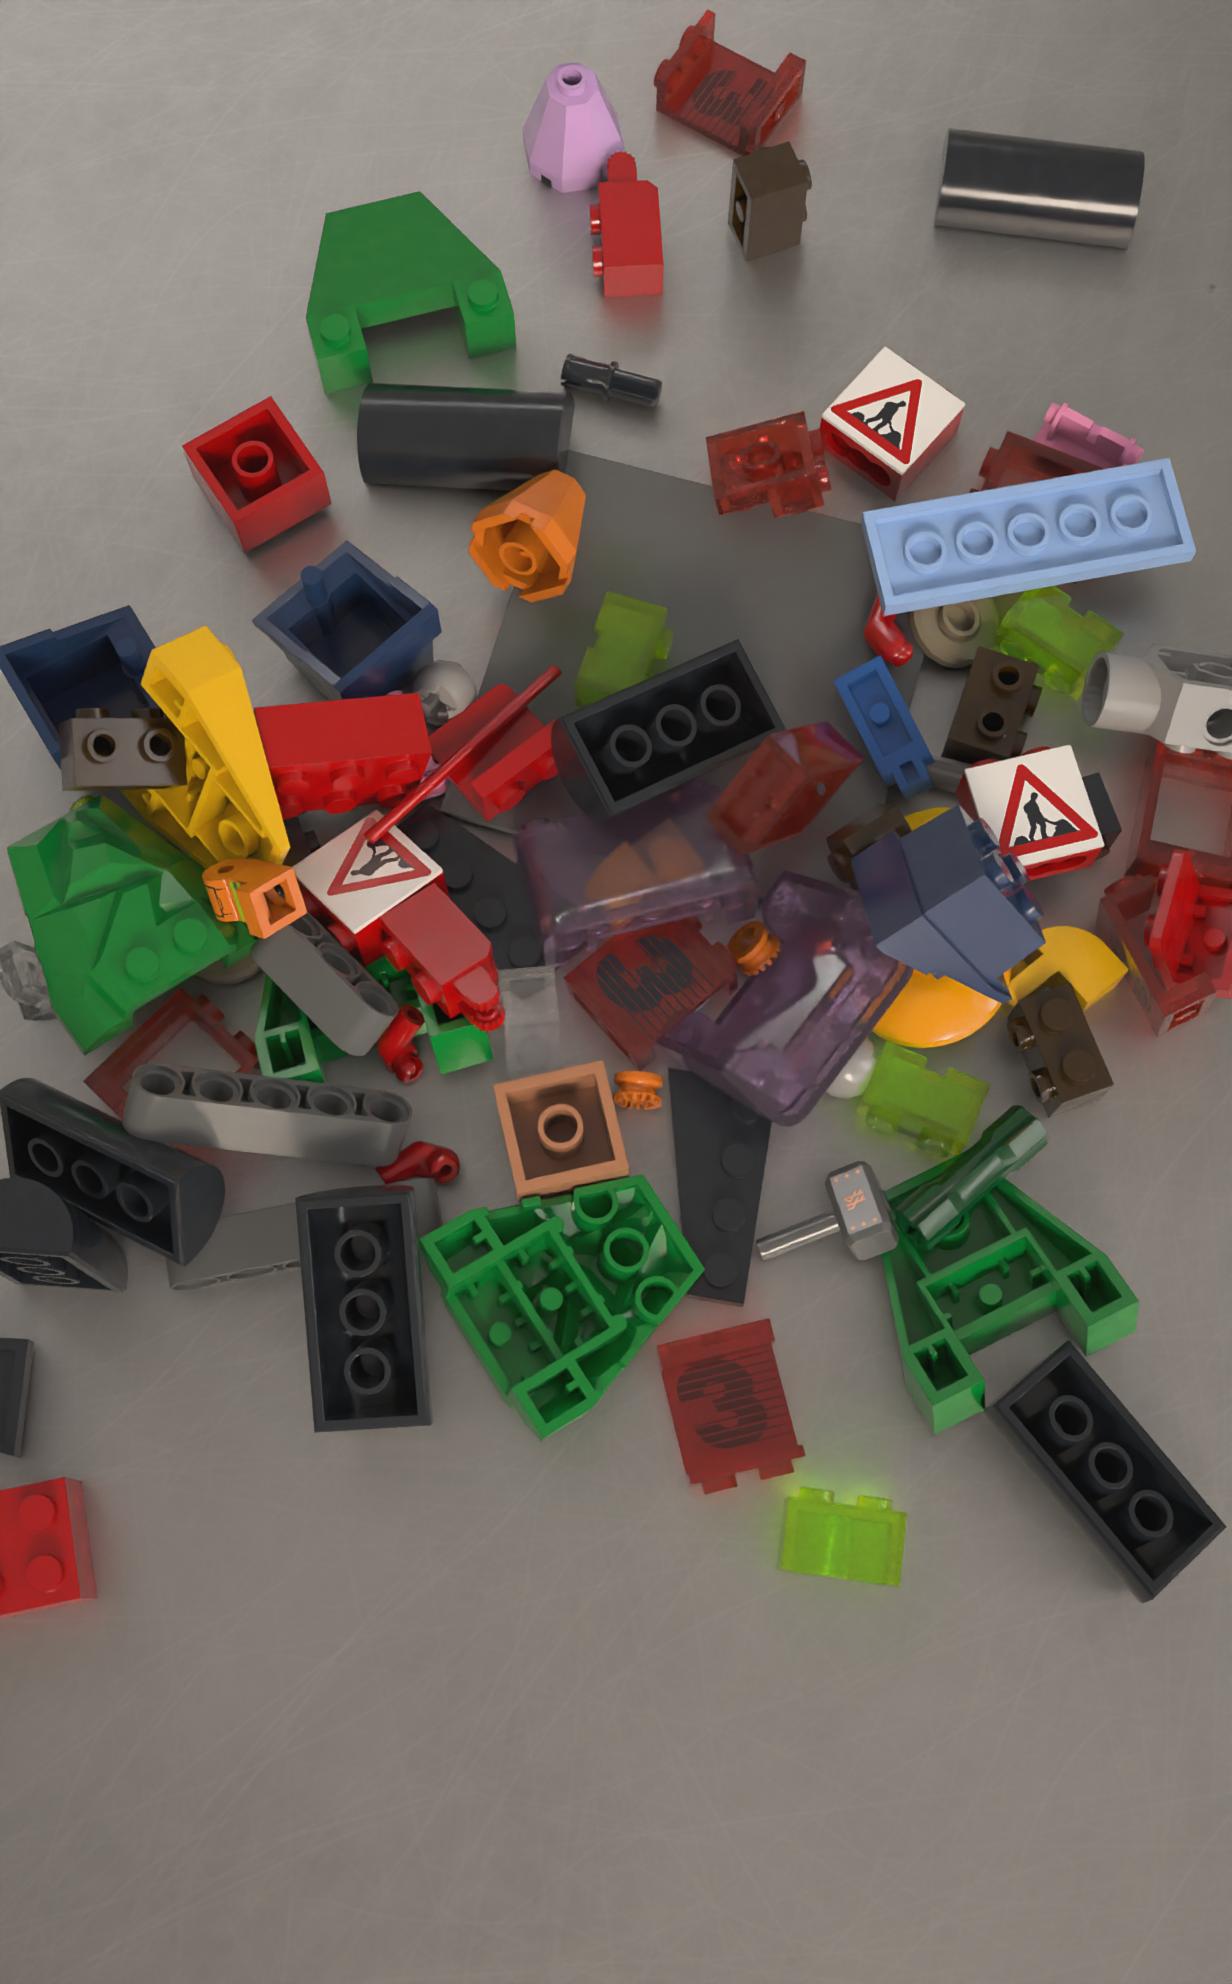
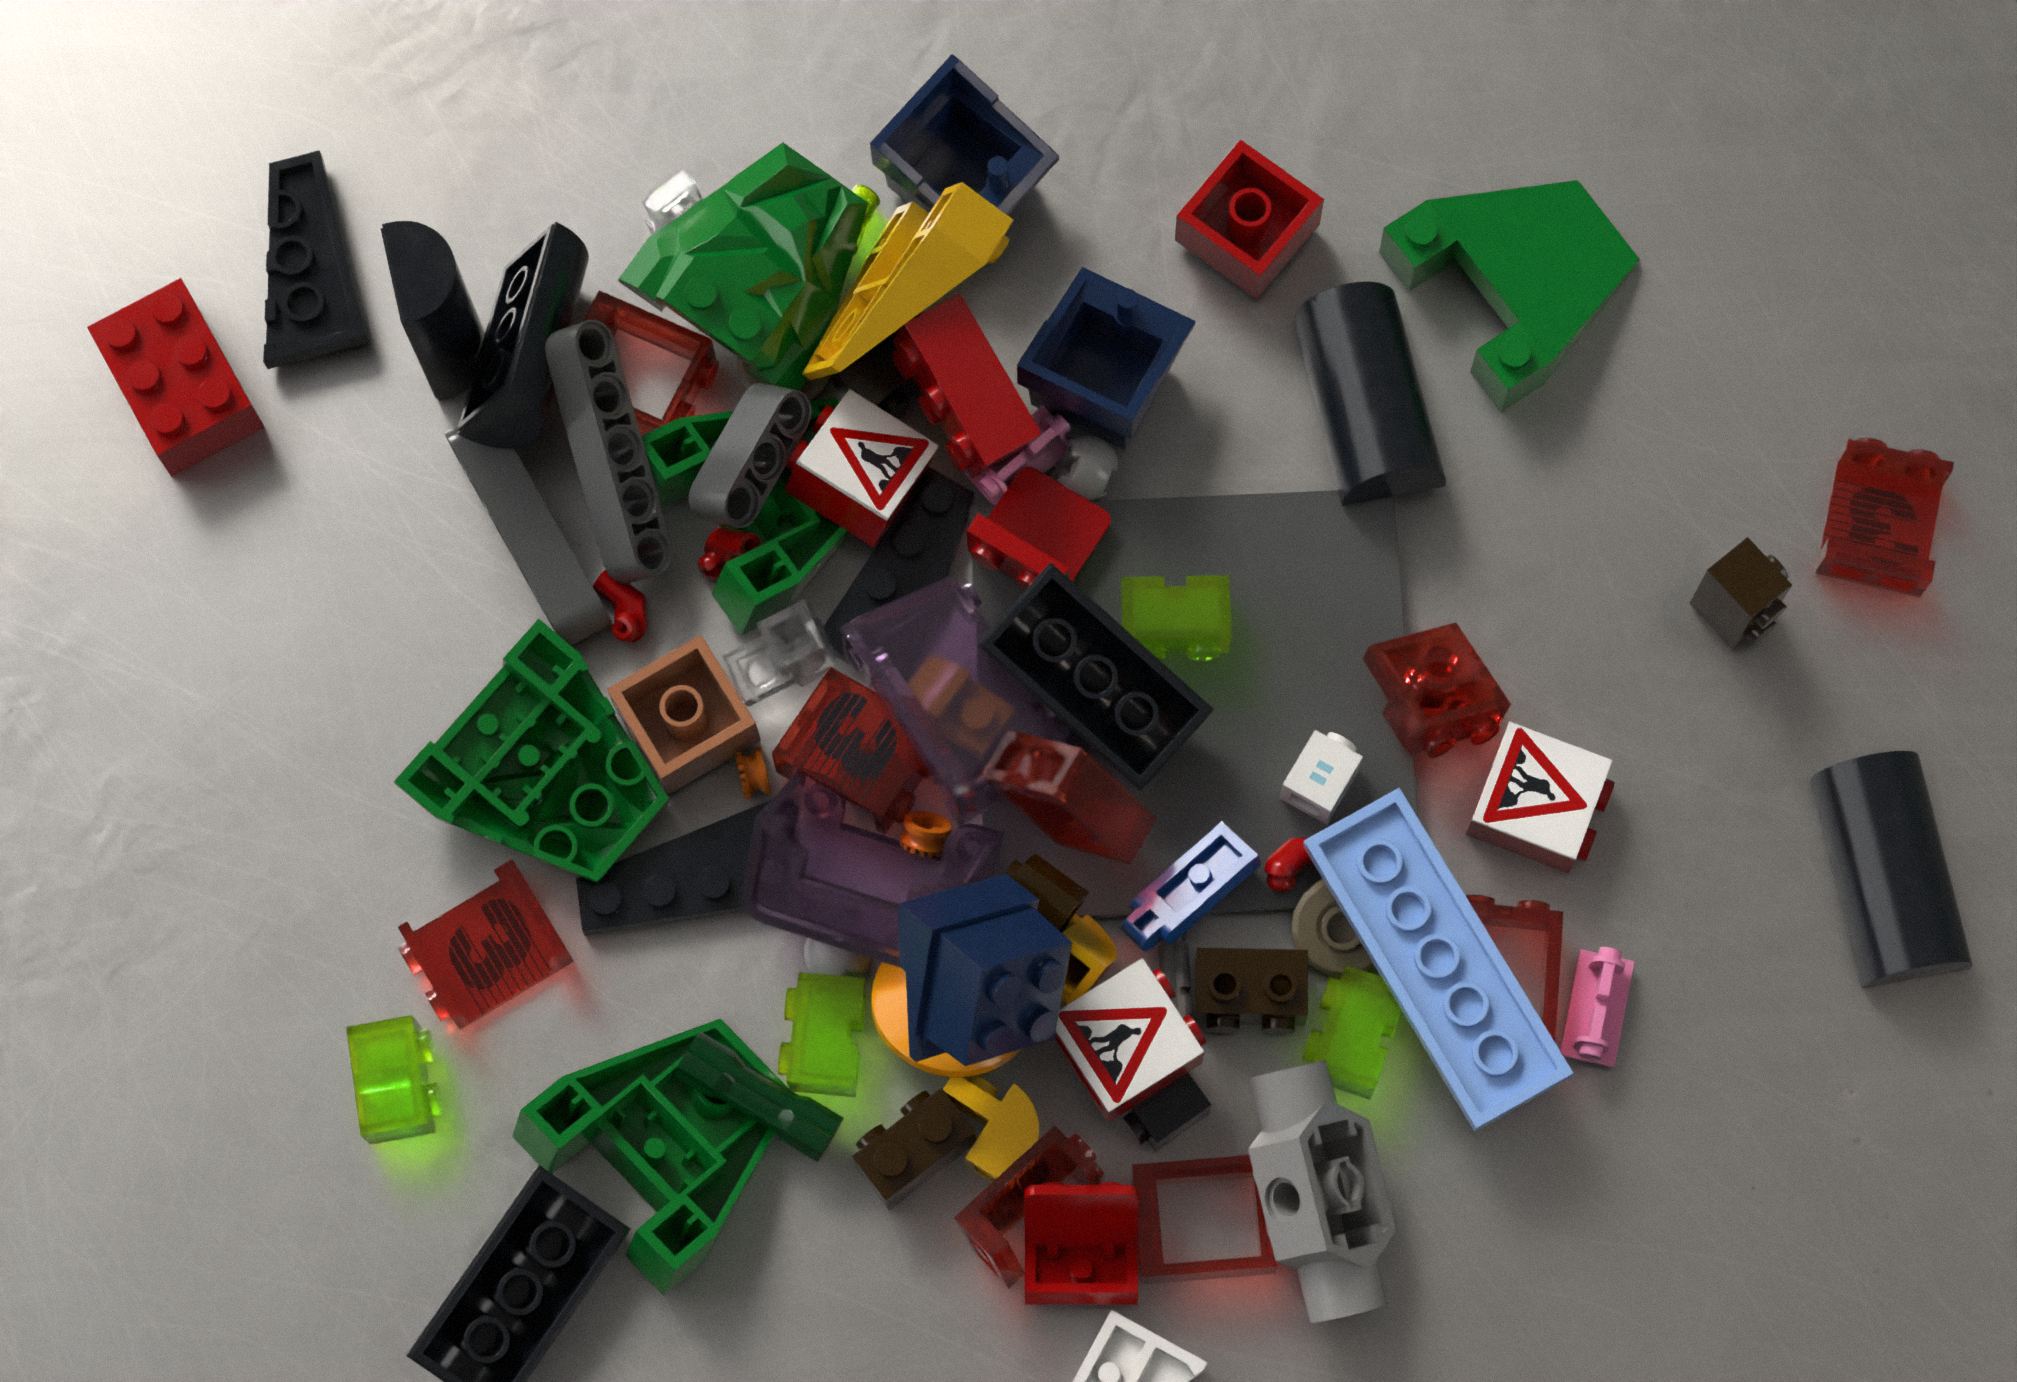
camera: 75 degrees right, 0 degrees up
dark brown brick [58,708,187,791] -> none
orange leg [202,858,307,939] -> none
black brick [295,1185,433,1433] -> none
red axle [364,665,562,844] -> none
red hinge [379,883,506,1033] -> none
orange cone [468,470,586,603] -> none
lavender cone [523,62,624,193] -> none
black axle [561,353,662,407] -> none
red hinge [589,150,664,297] -> none
dark grey piece [756,1161,899,1261] -> none
none -> white brick [1280,730,1363,825]

